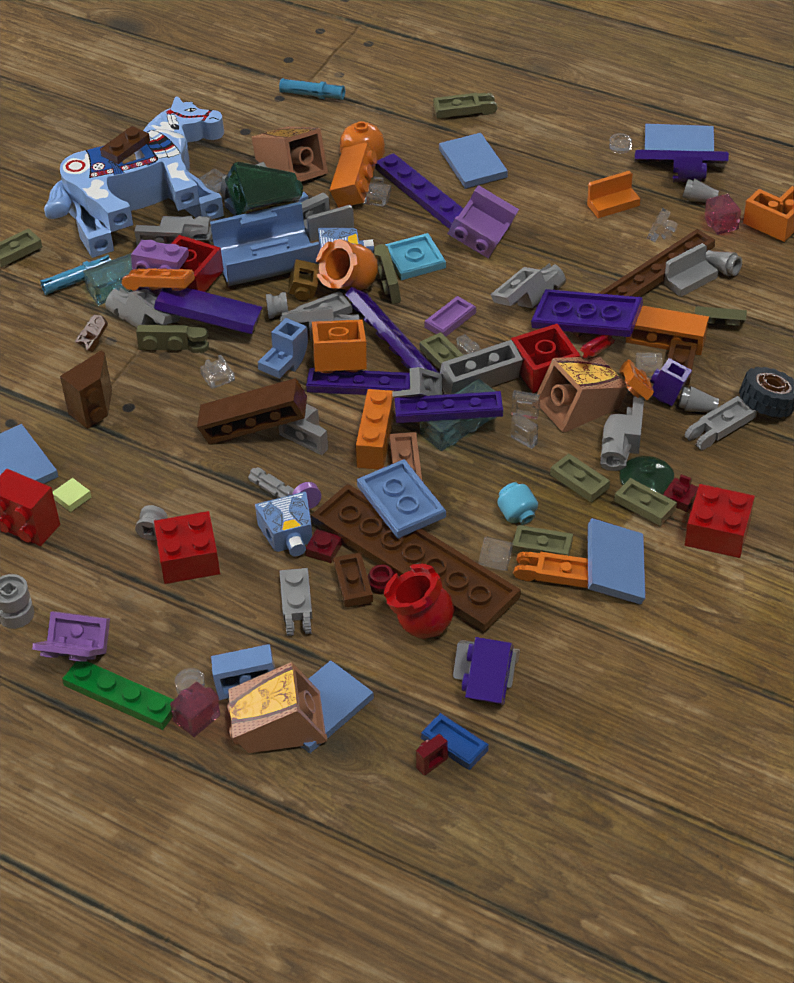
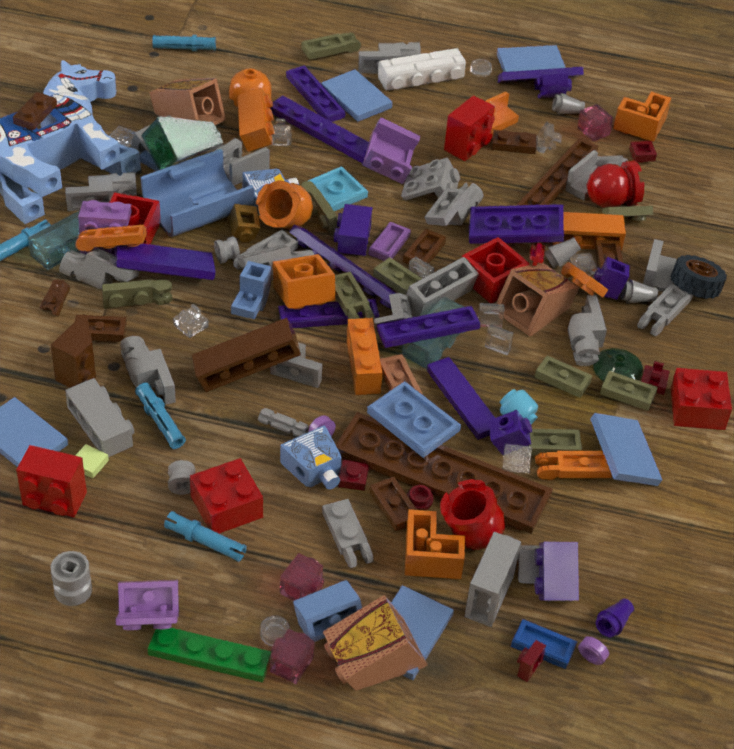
camera: 20 degrees left, 0 degrees up
none -> light grey brick [65,378,135,457]
none -> reddish brown plate [75,315,127,342]
none -> light grey plate [120,336,176,405]
none -> dark azure pin [135,383,186,449]
none -> dark azure pin [164,511,247,562]
none -> clear pink brick [280,553,325,601]
none -> dark purple tile [286,66,345,122]
none -> dark purple brick [334,204,372,256]
none -> olive hinge [335,271,375,322]
none -> light grey plate [358,42,421,73]
none -> white brick [378,48,466,91]
none -> light grey bracket [401,157,460,200]
none -> reddish brown plate [403,229,446,271]
none -> orange brick [404,509,465,579]
none -> dark purple tile [427,357,495,440]
none -> red brick [444,95,495,161]
none -> light grey window [465,532,521,627]
none -> dark purple brick [488,410,532,455]
none -> reddish brown plate [492,130,537,154]
none -> light grey cone [544,237,581,268]
none -> medium lavender tile [578,636,609,665]
none -> red tile [586,160,645,208]
none -> dark purple cone [596,598,634,637]
none -> dark red plate [629,141,657,163]
none -> light grey panel [643,239,677,292]

